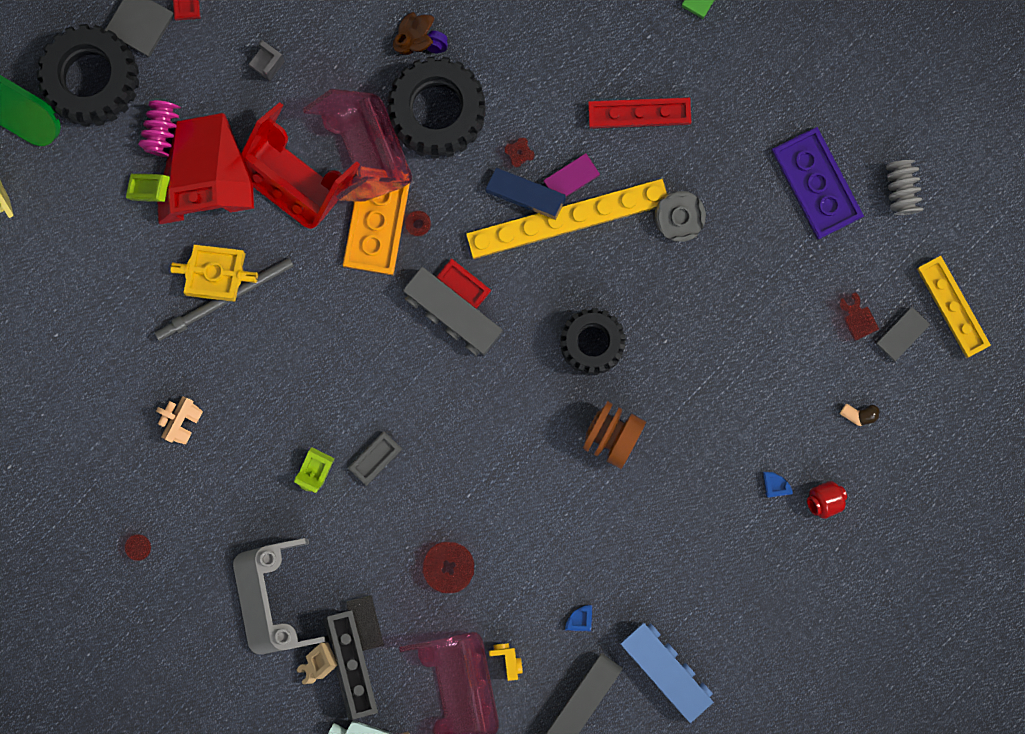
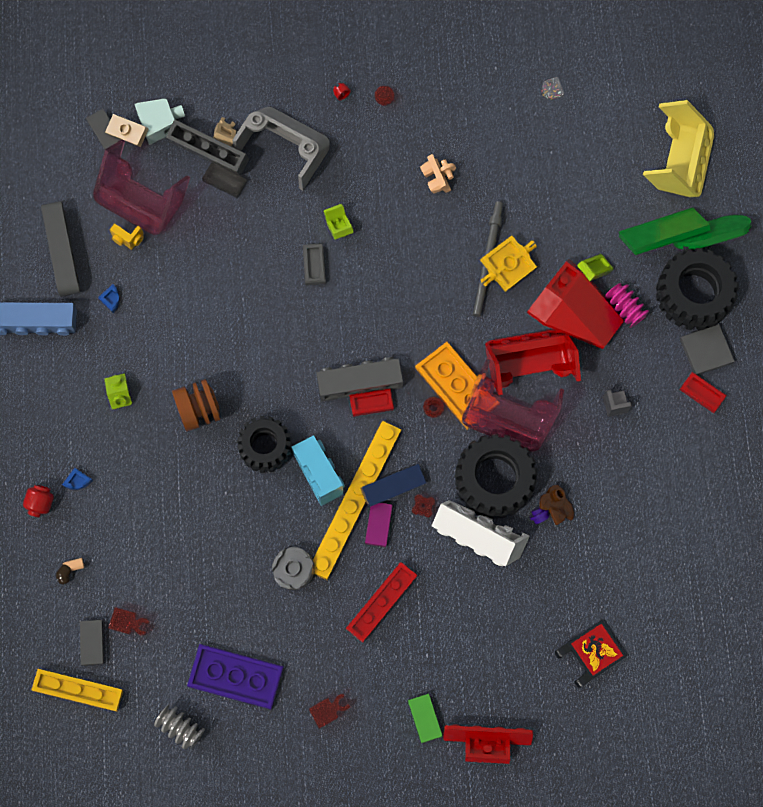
camera: 130 degrees right, 10 degrees down
clear red plate [423,542,474,593] -> none
none -> lime bracket [104,373,132,409]
none -> medium azure wedge [291,435,345,506]
none -> clear red plate [309,694,350,729]
none -> red hinge [333,83,351,101]
none -> white wedge [432,500,529,567]
none -> green tile [619,208,711,255]

